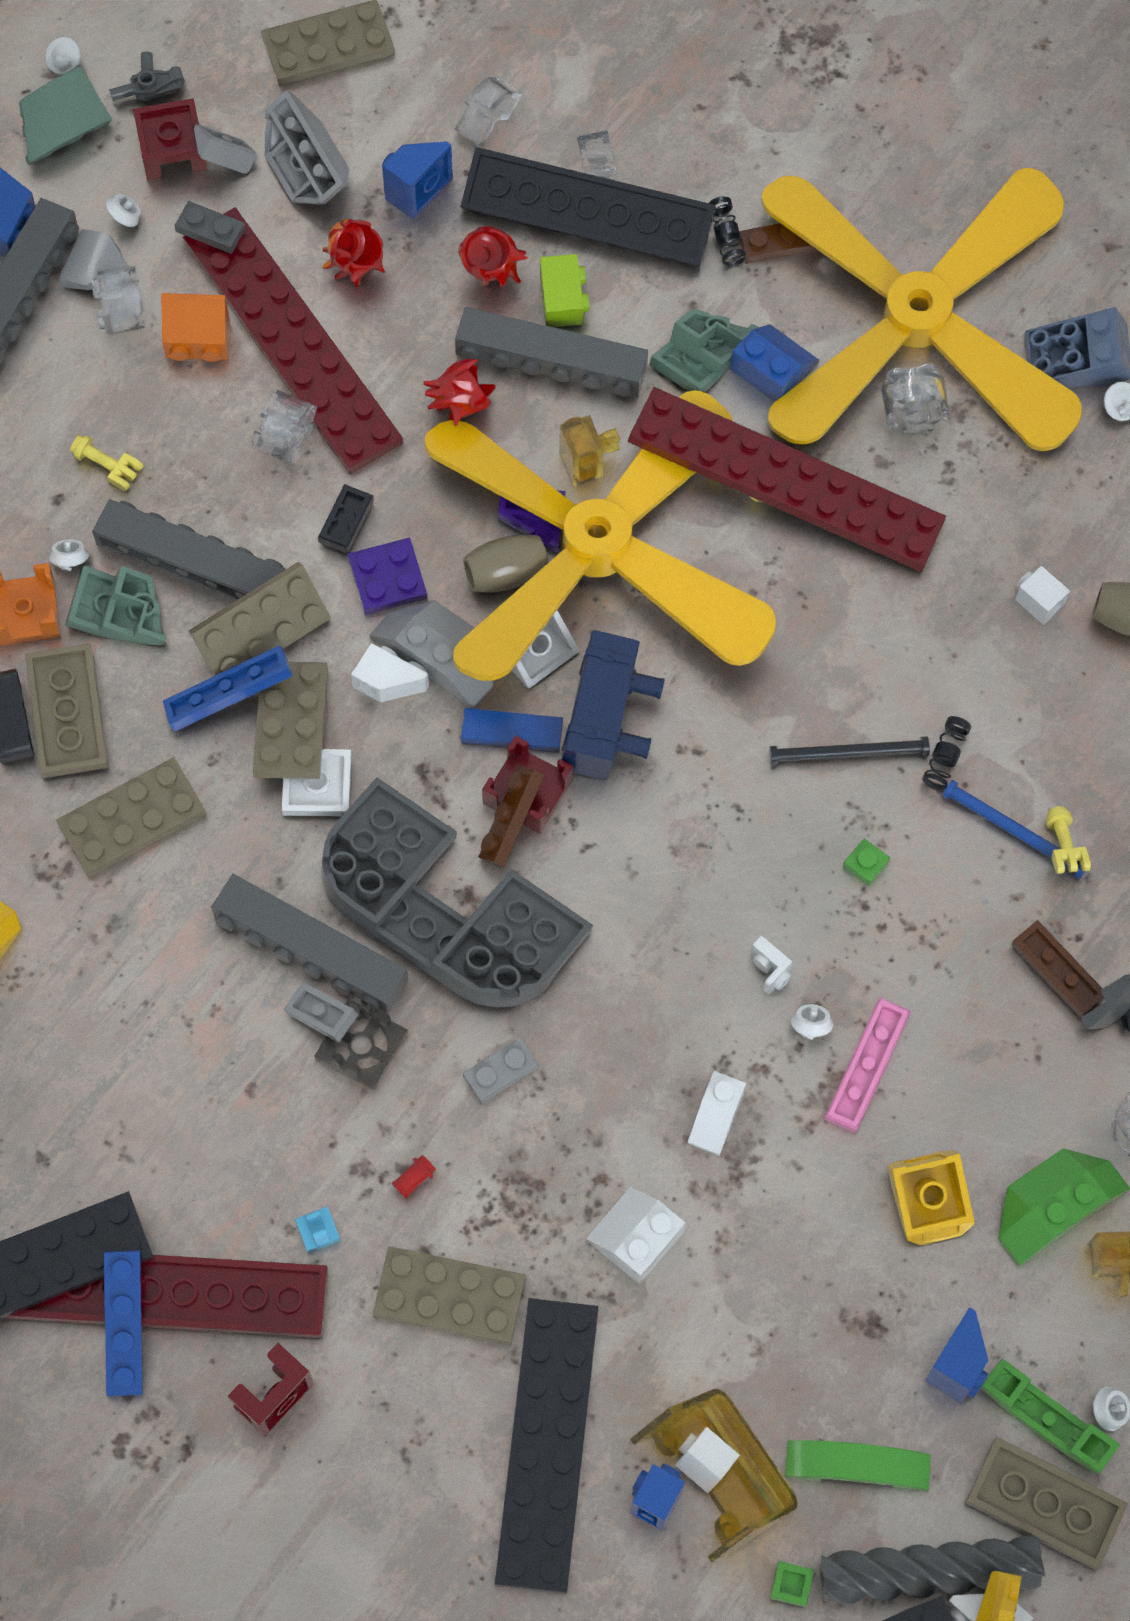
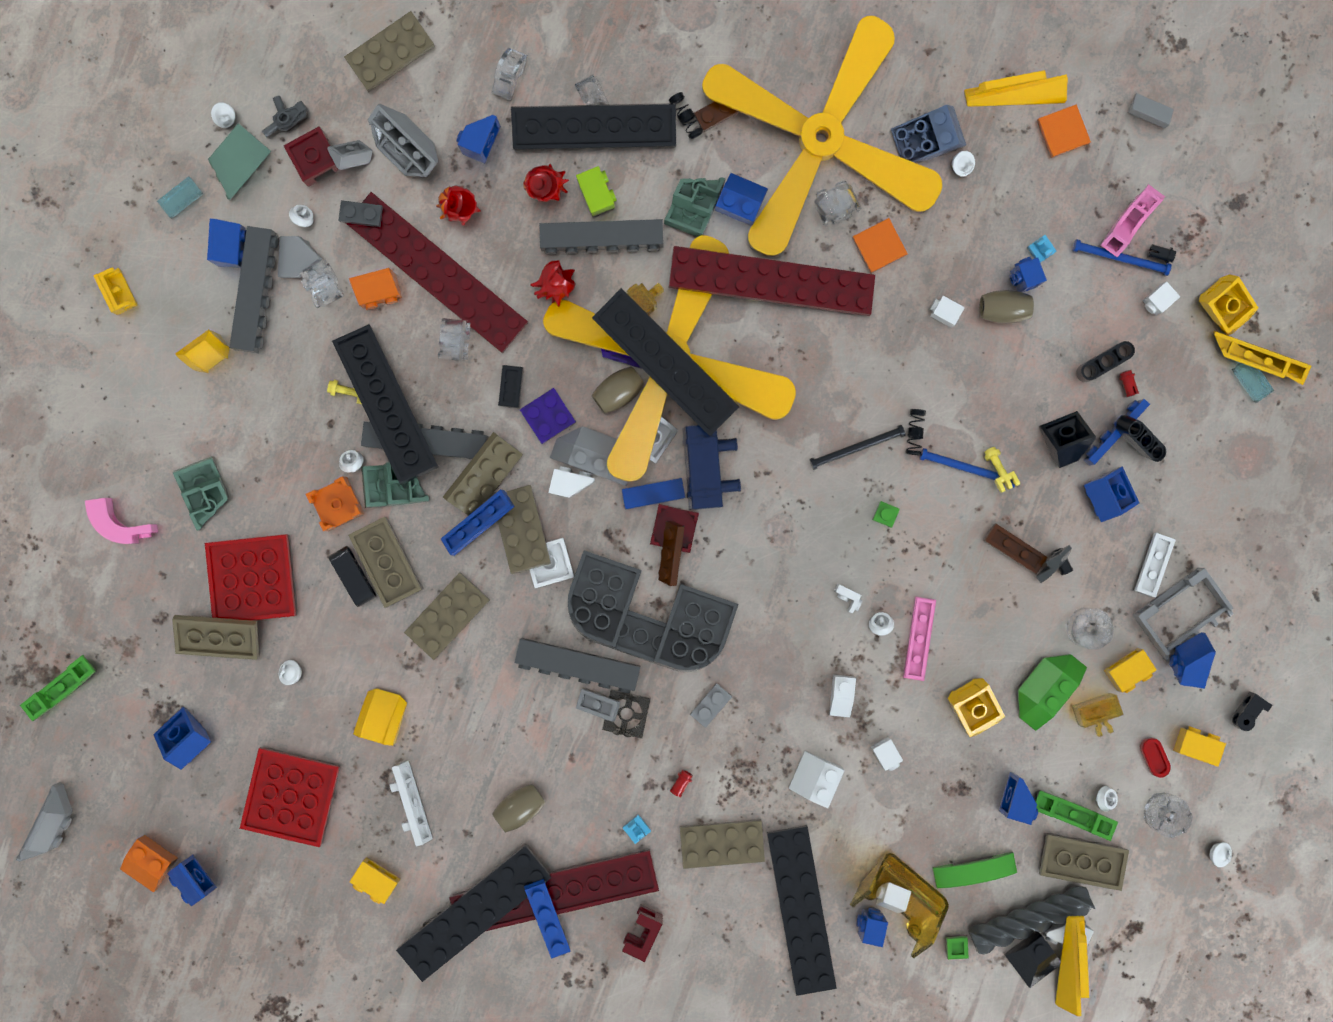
camera: 15 degrees left, 20 degrees up
none -> black plate [332,324,439,485]
none -> dark tan piece [492,784,546,833]
none -> black plate [592,288,740,436]
none -> orange tile [852,218,908,273]
none -> white brick [871,737,903,771]

